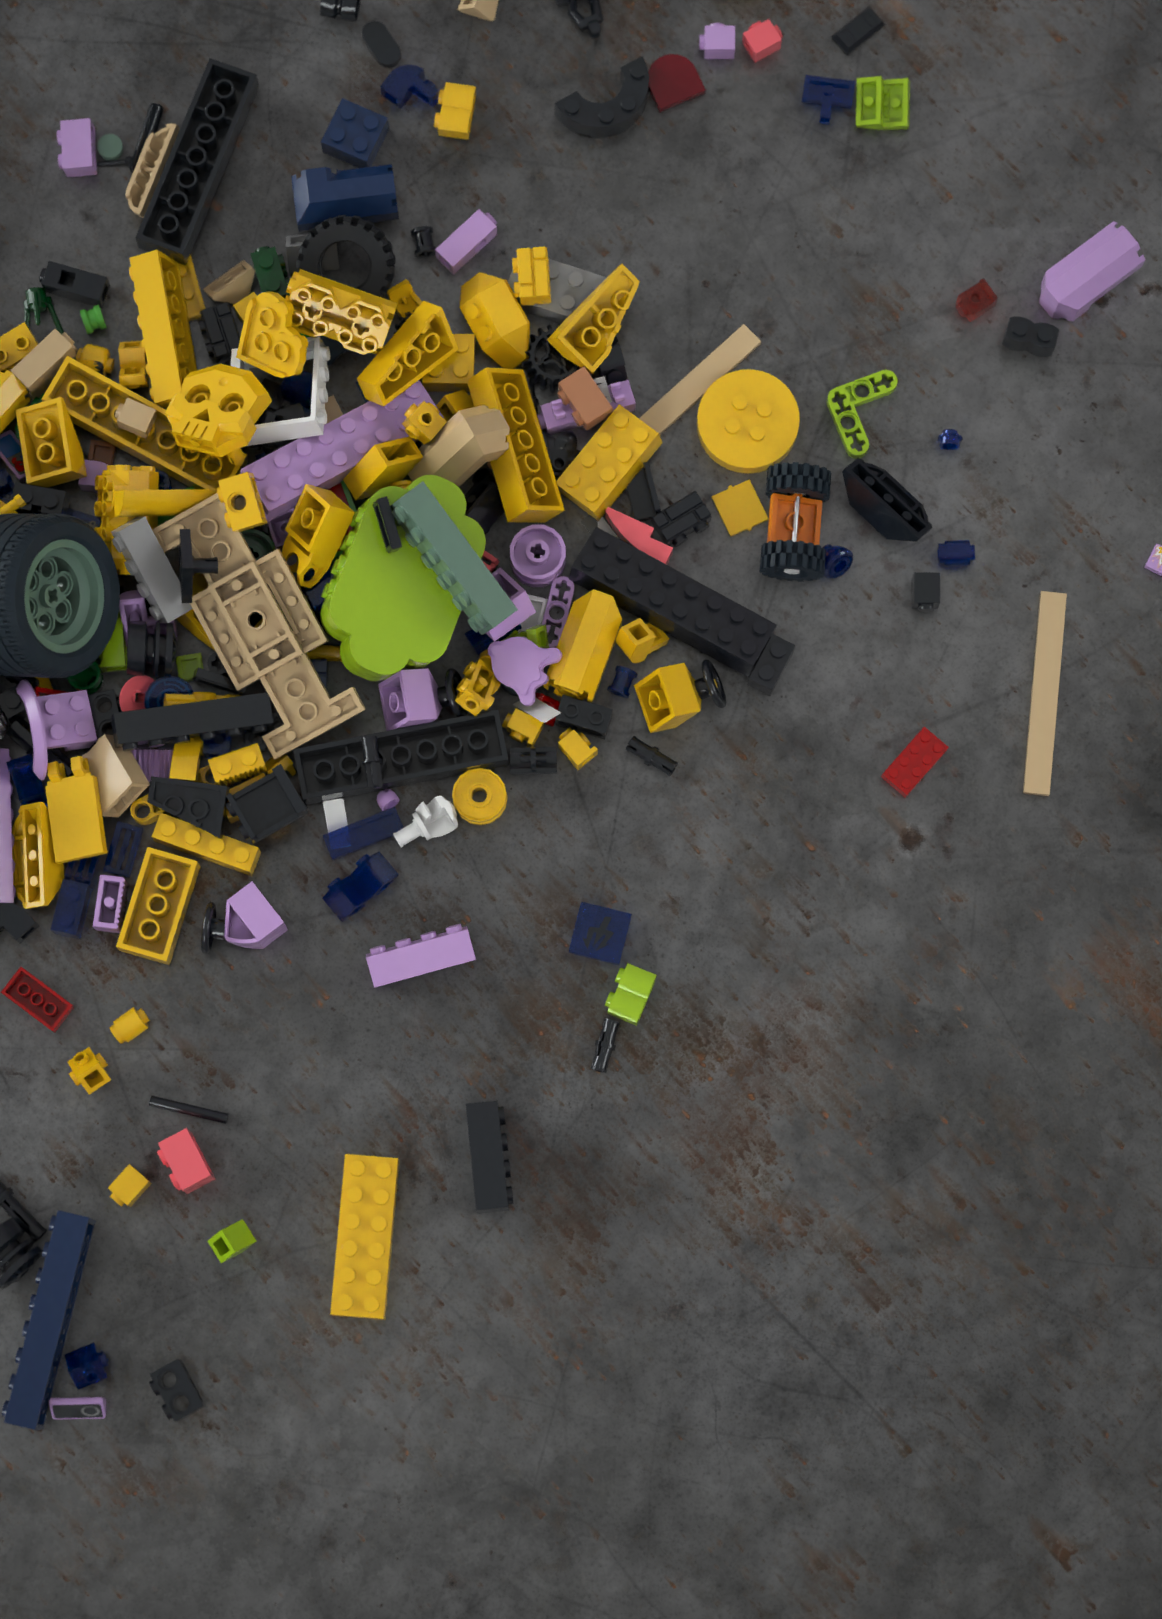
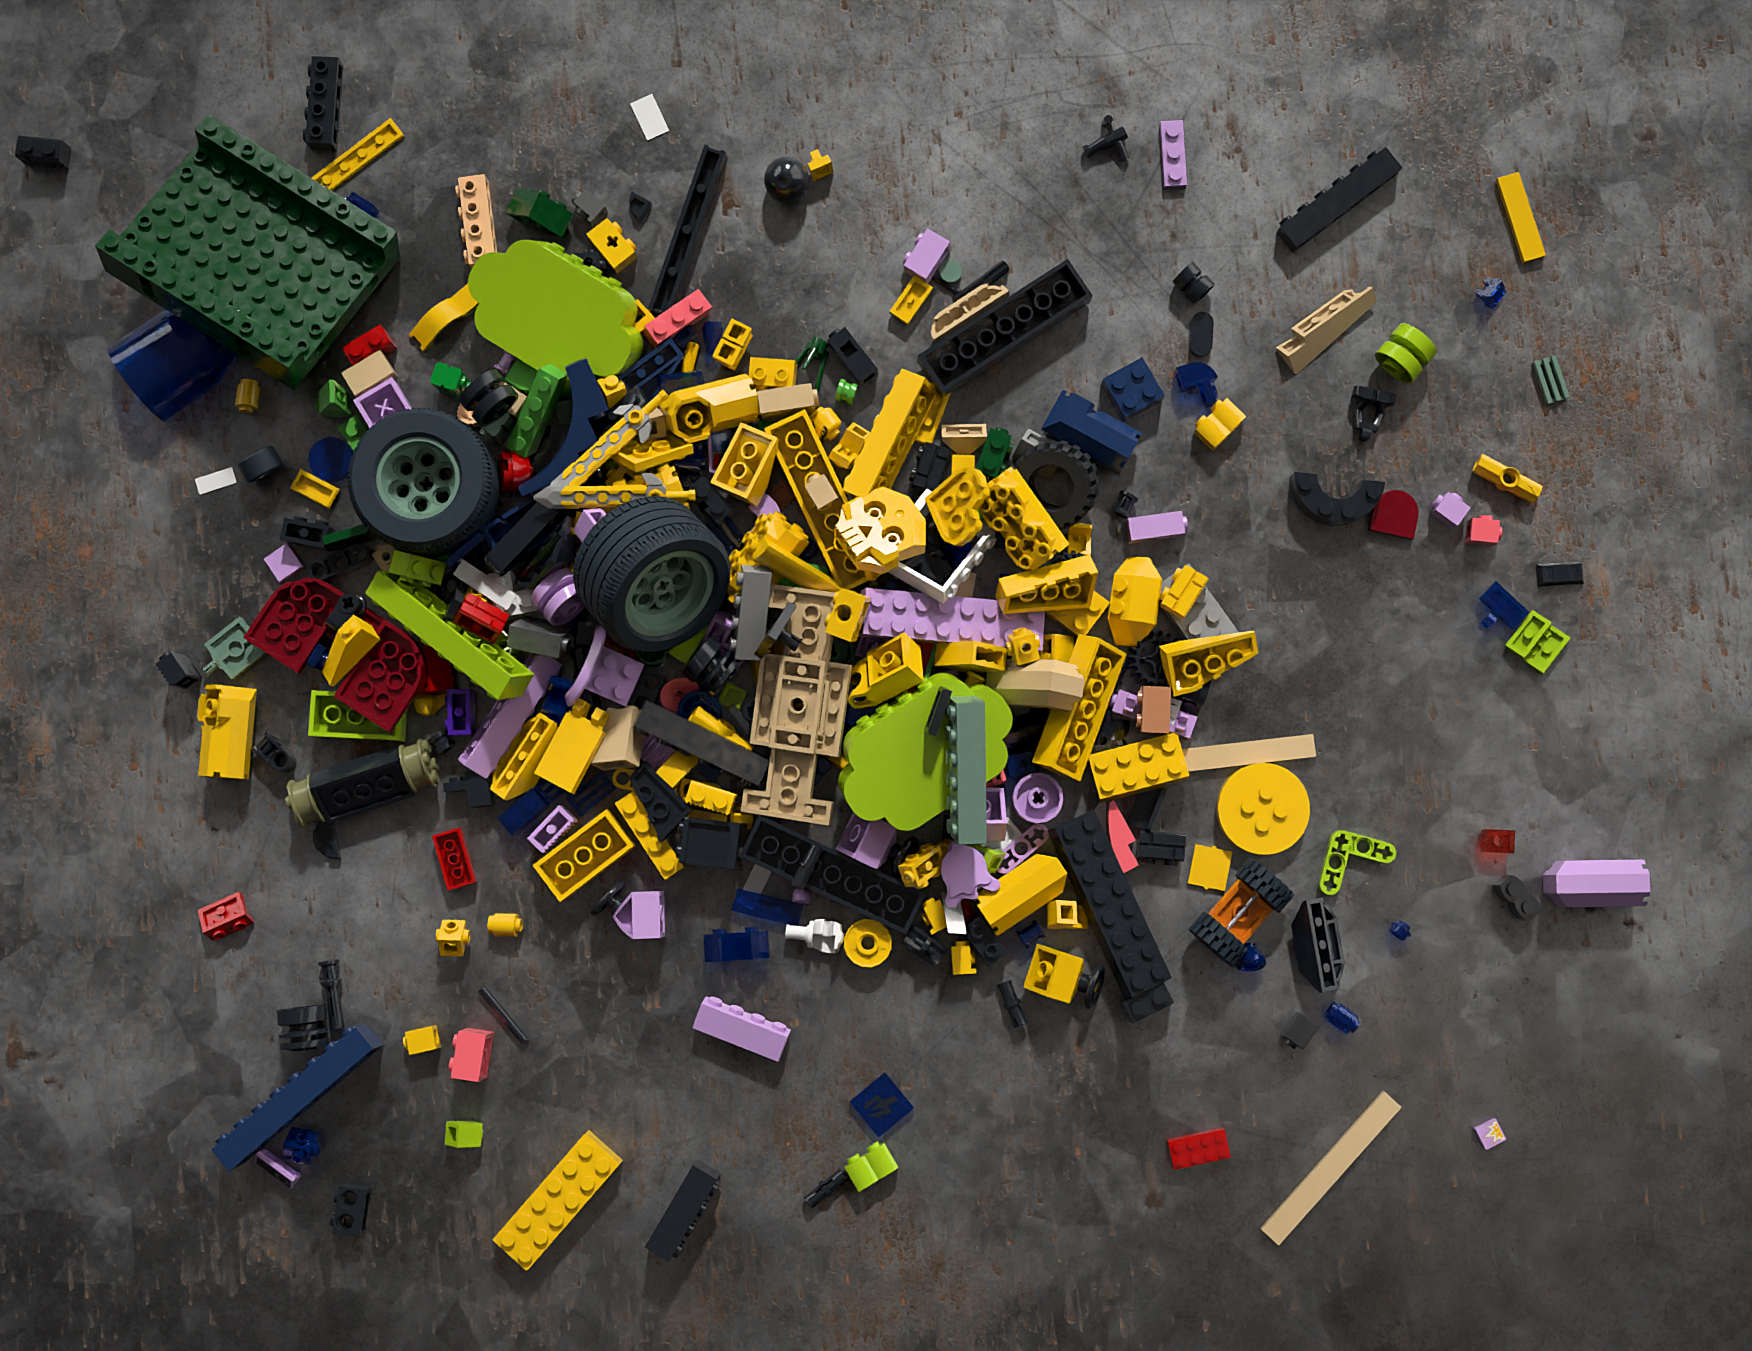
camera: 45 degrees right, 5 degrees up
none -> yellow plate [889,275,933,326]
none -> clear blue brick [1006,750,1040,779]

